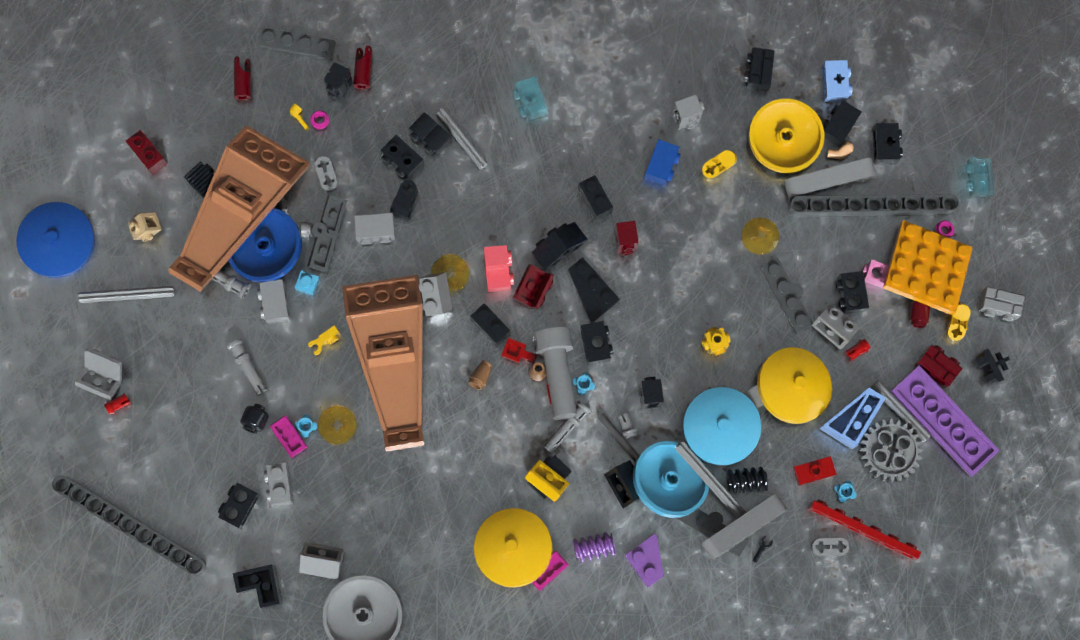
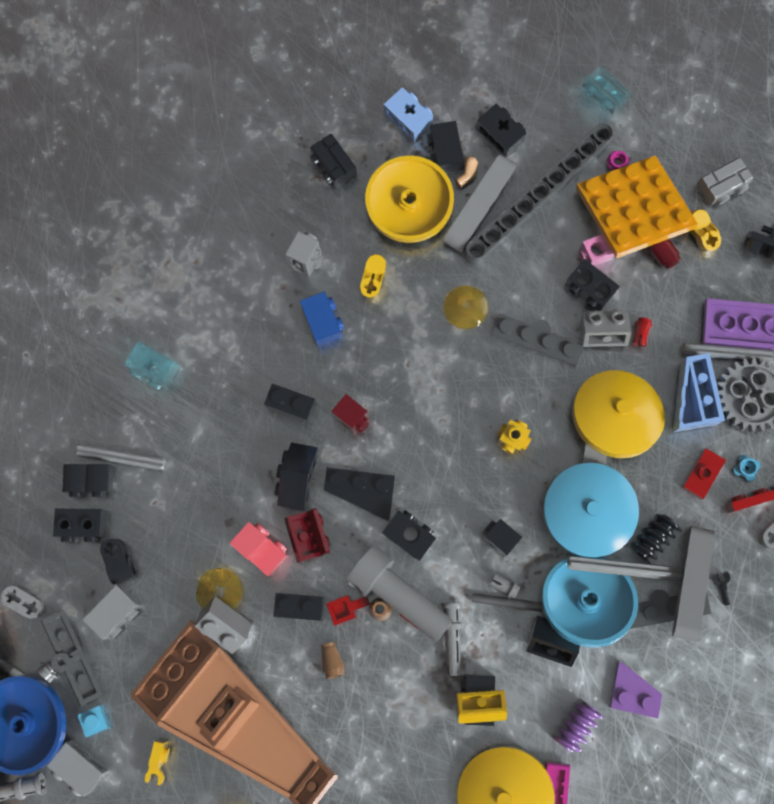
camera: 30 degrees left, 0 degrees up
medium azure plate [573,372,595,395] -> none
dark red brick [915,345,962,388] -> none

